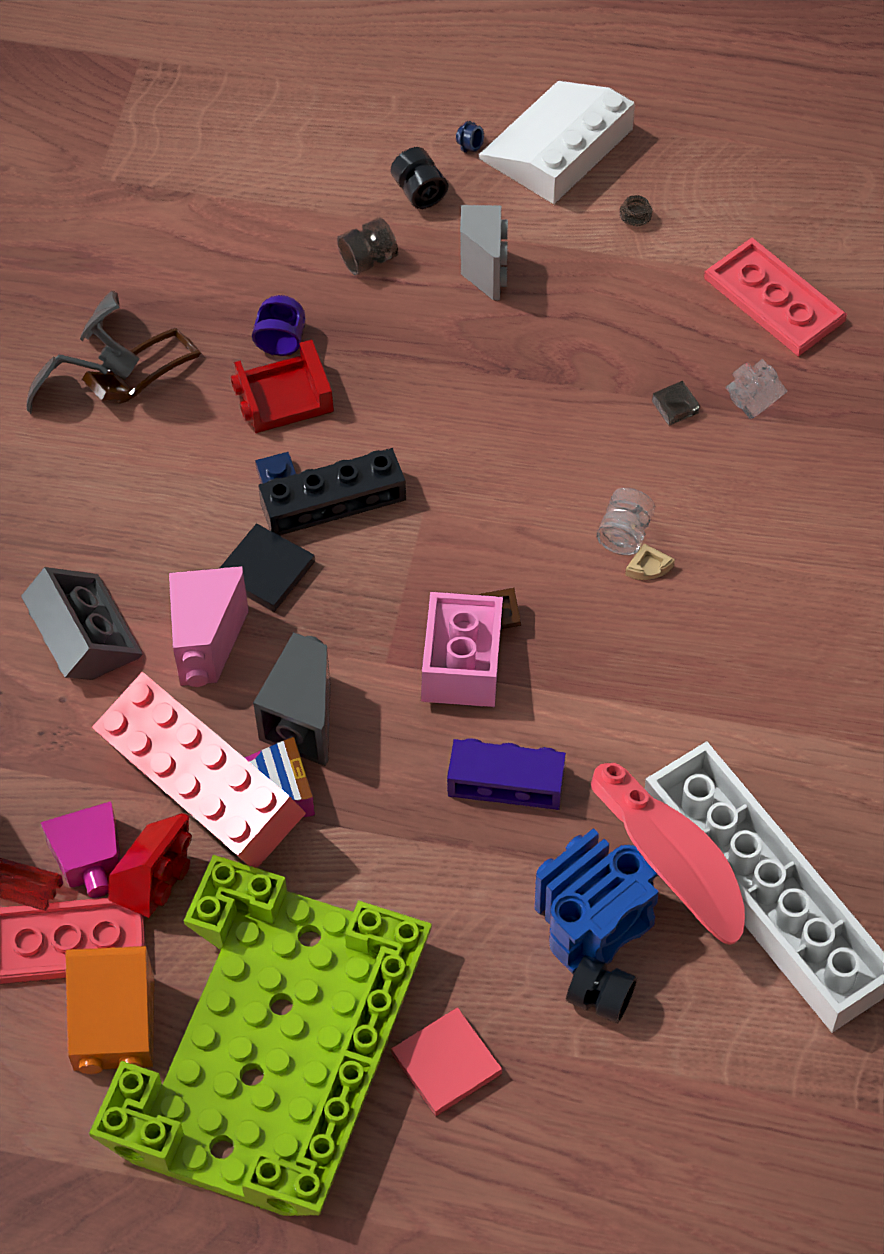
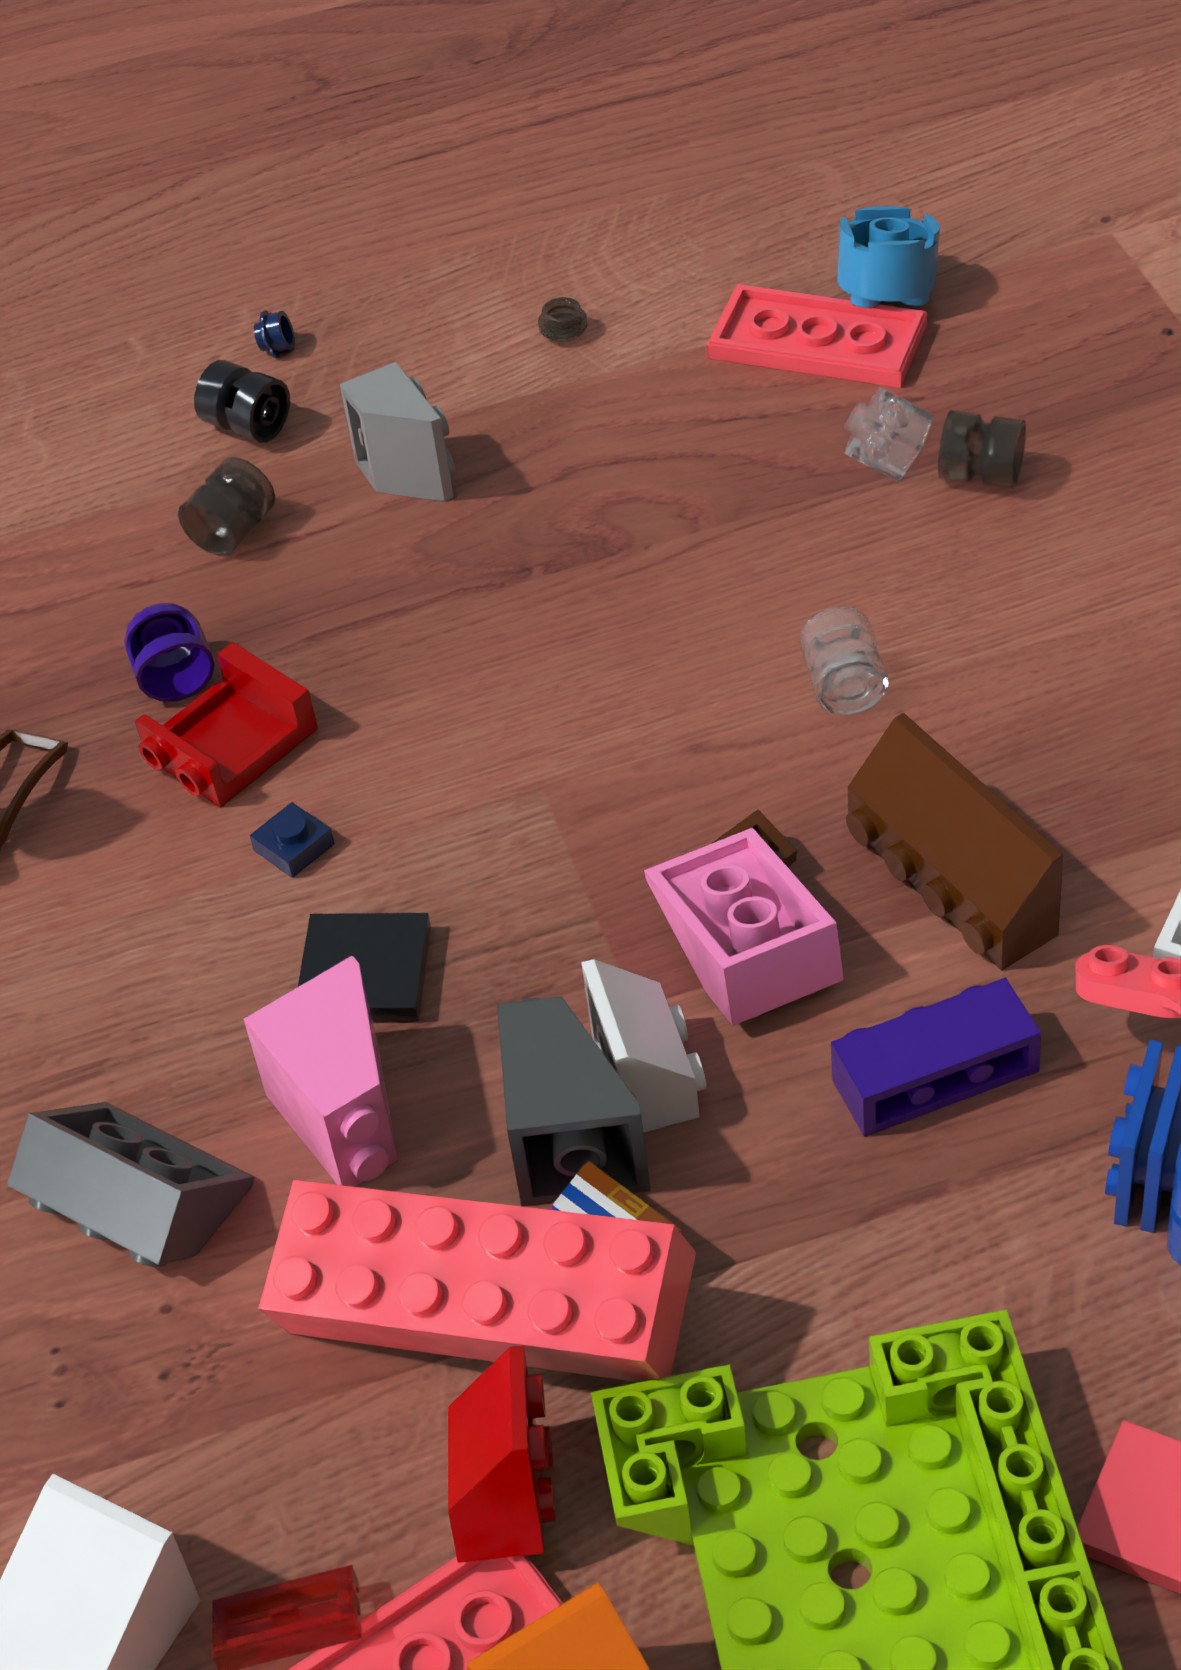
camera: 25 degrees left, 10 degrees down
dark pink torso [41,801,121,898] -> none
black brick [258,448,406,536] -> none
white slope [479,81,635,204] -> none
tan tile [625,544,675,580] -> none
clear smoke plate [652,381,700,426] -> none
none -> white slope [581,959,706,1133]
none -> dark azure brick [837,206,940,308]
none -> reddish brown slope [846,713,1063,971]
none -> clear smoke wheel [938,410,1026,489]

